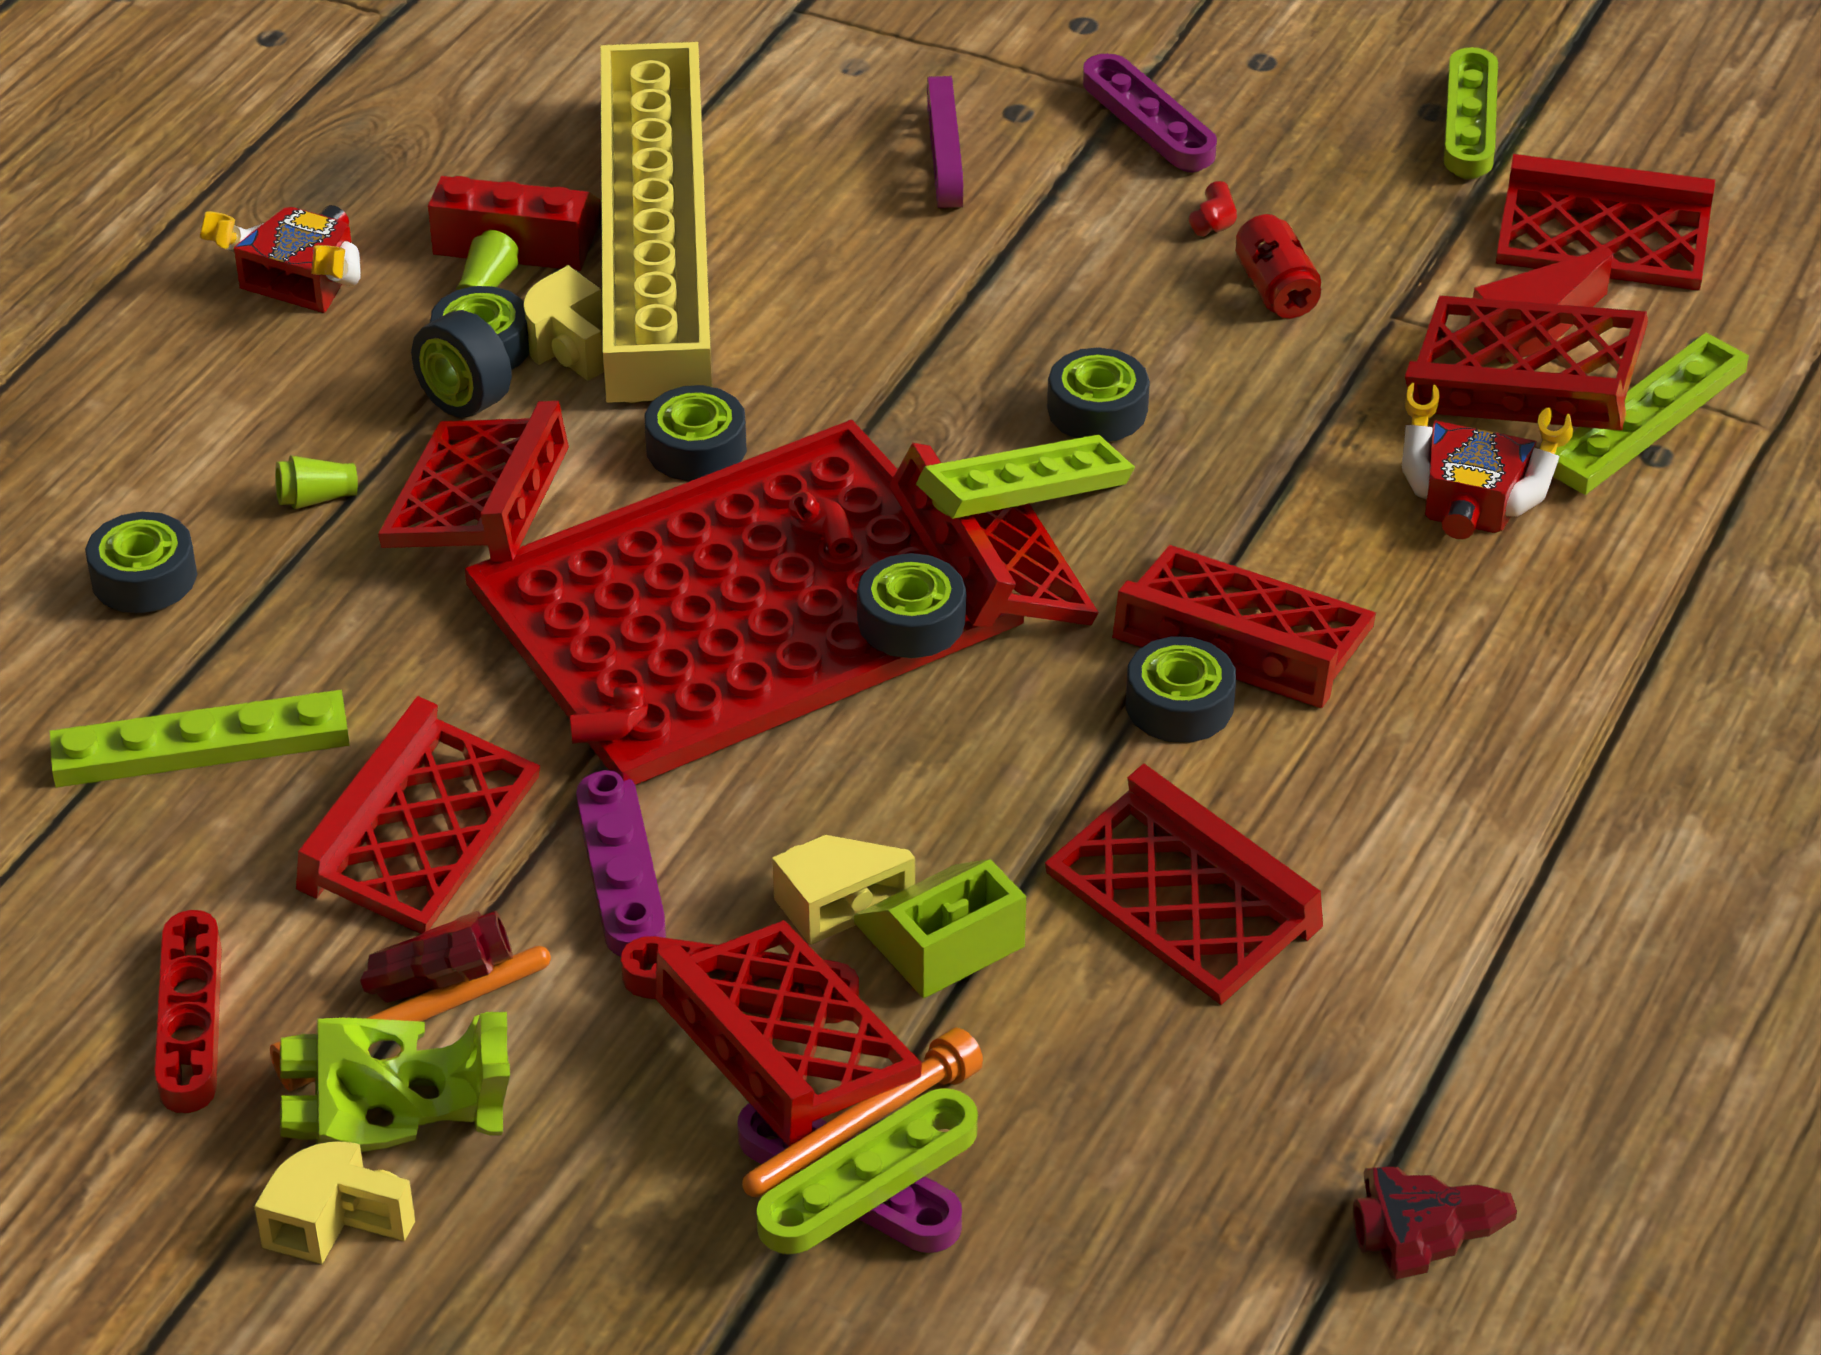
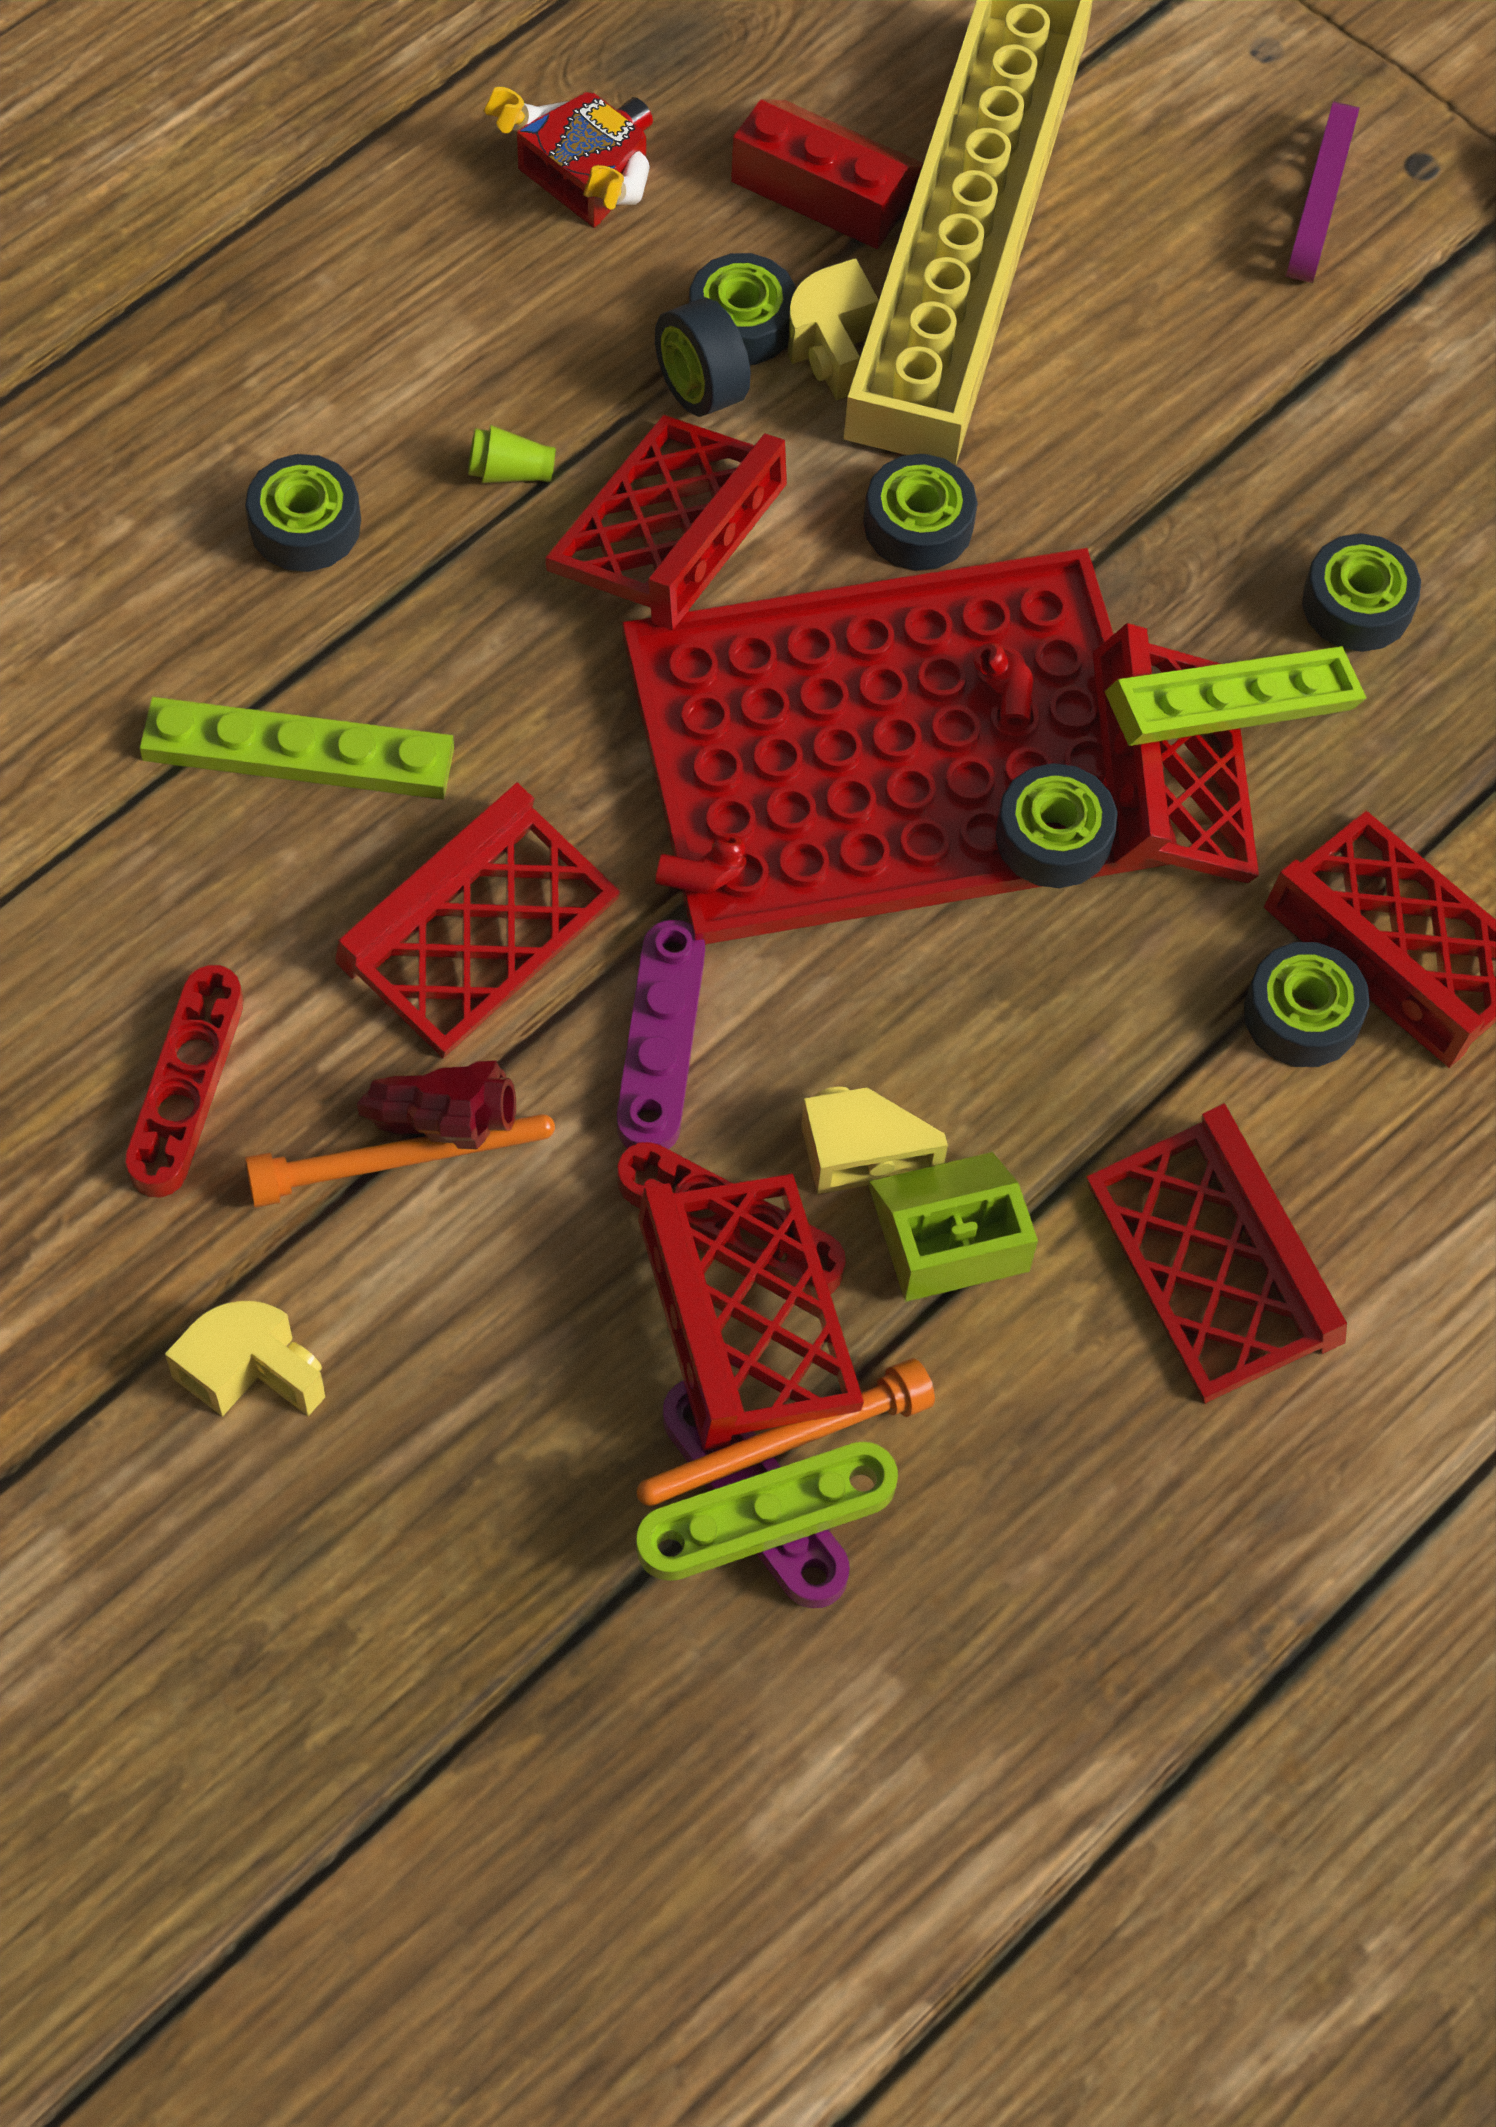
camera: 15 degrees right, 20 degrees up
lime hips [280,1012,510,1152] -> none
lime cone [456,230,519,290] -> none
dark red rock [1353,1167,1517,1280] -> none

